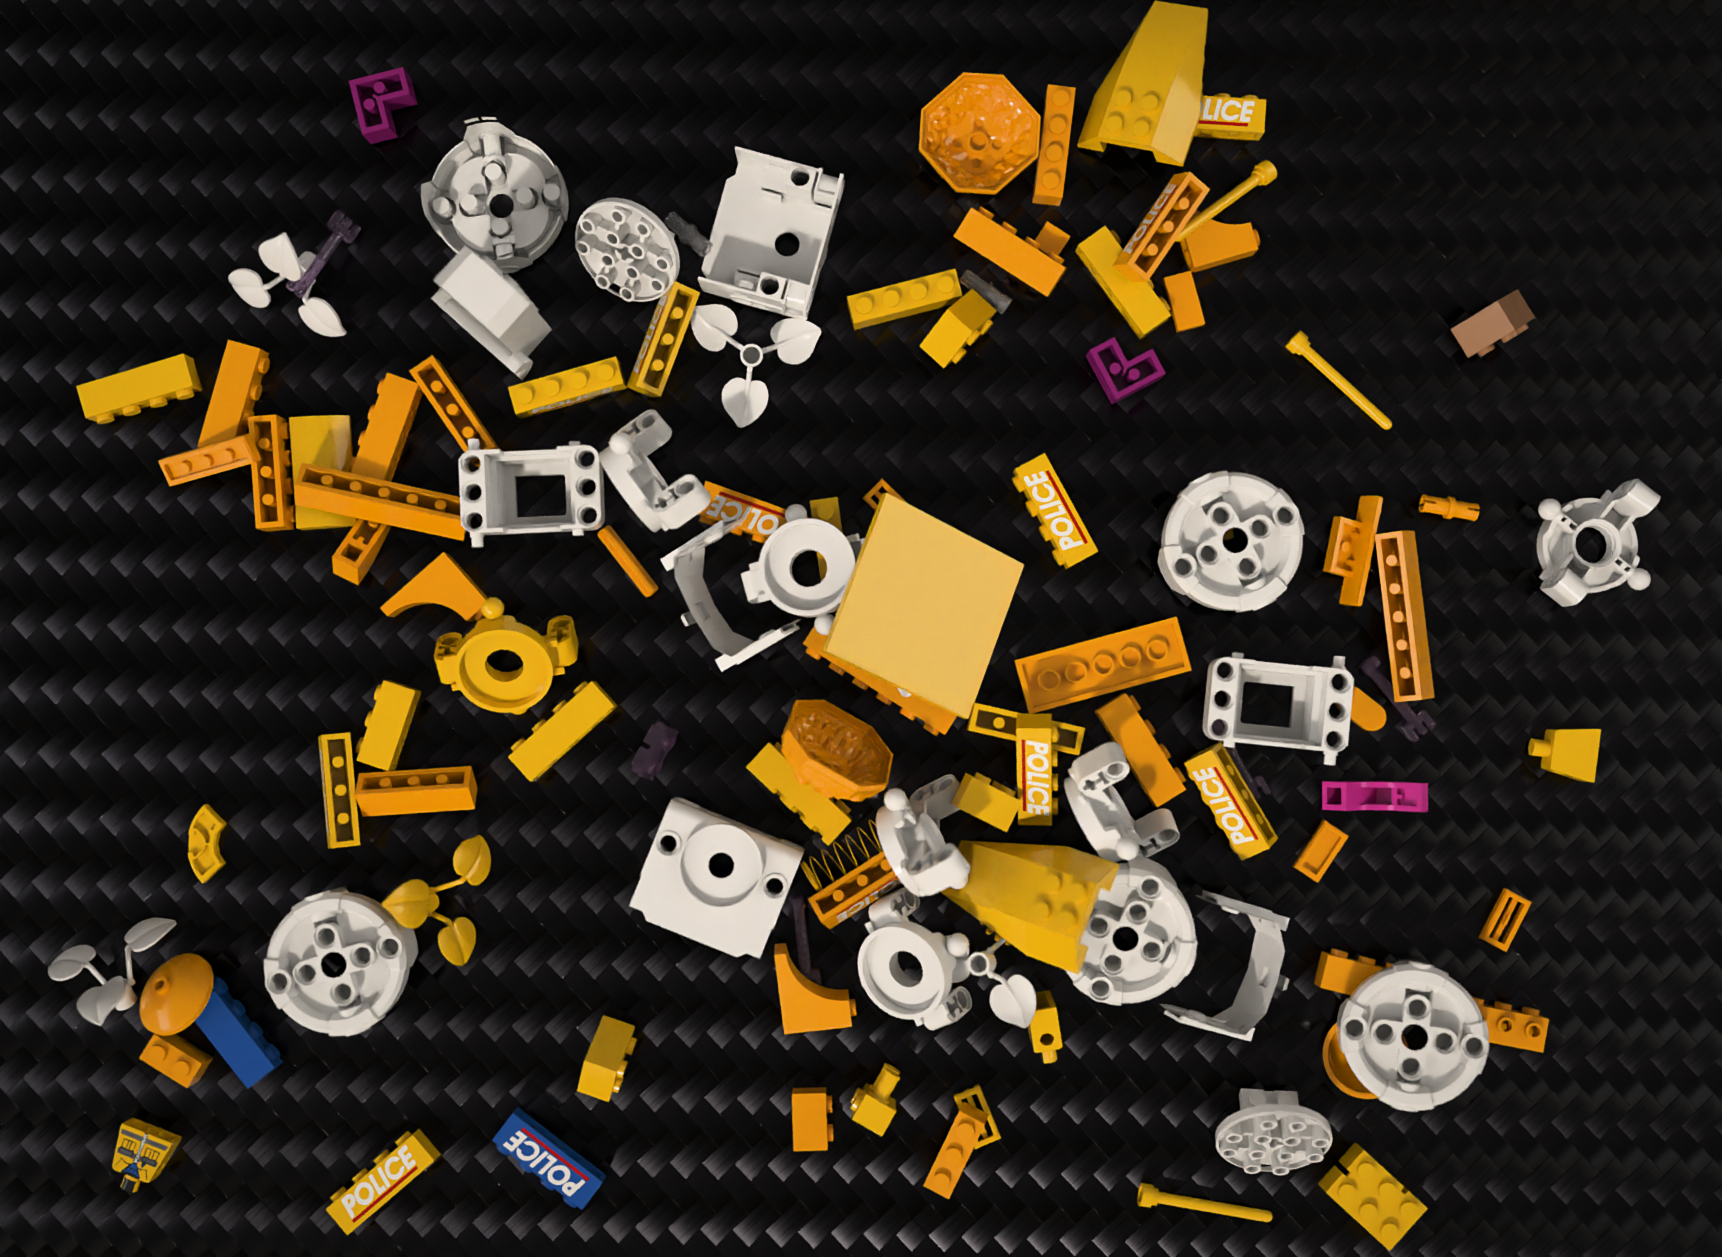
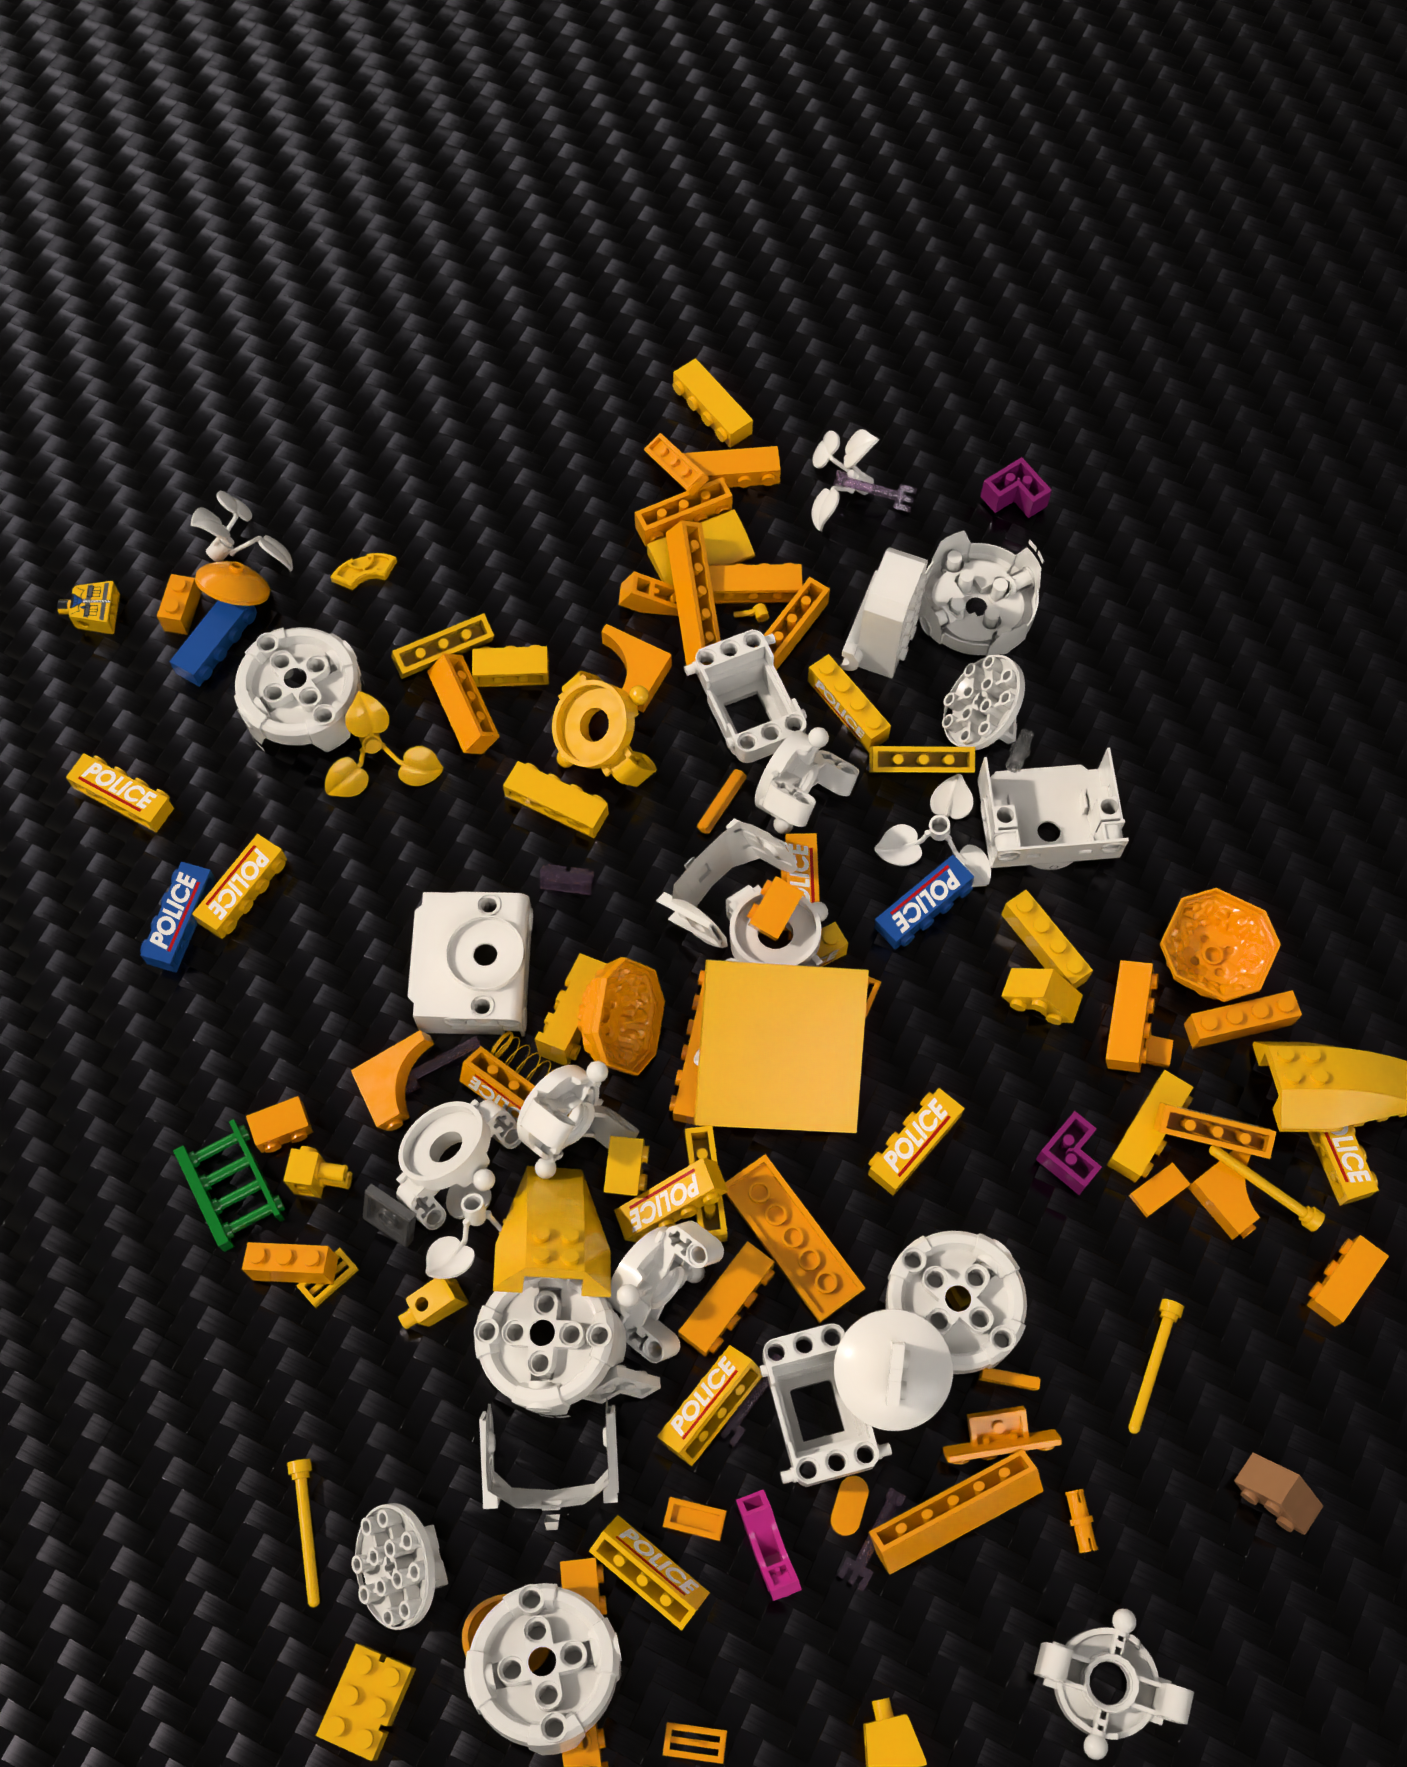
camera: 65 degrees right, 20 degrees down
yellow brick [577,1015,637,1102] -> none
clear axle [960,270,1012,314] -> none
none -> green fence [173,1119,285,1252]
none -> yellow brick [192,834,287,939]
none -> flat silver plate [363,1184,417,1247]
none -> white plate [583,1365,661,1404]
none -> yellow brick [589,1515,710,1631]
none -> yellow hand [734,603,769,622]
none -> light orange brick [746,876,804,941]
none -> white bracket [834,1309,953,1431]
none -> blue brick [874,855,974,950]
none -> light orange tile [978,1368,1041,1391]
none -> light orange brick [1307,1235,1389,1327]

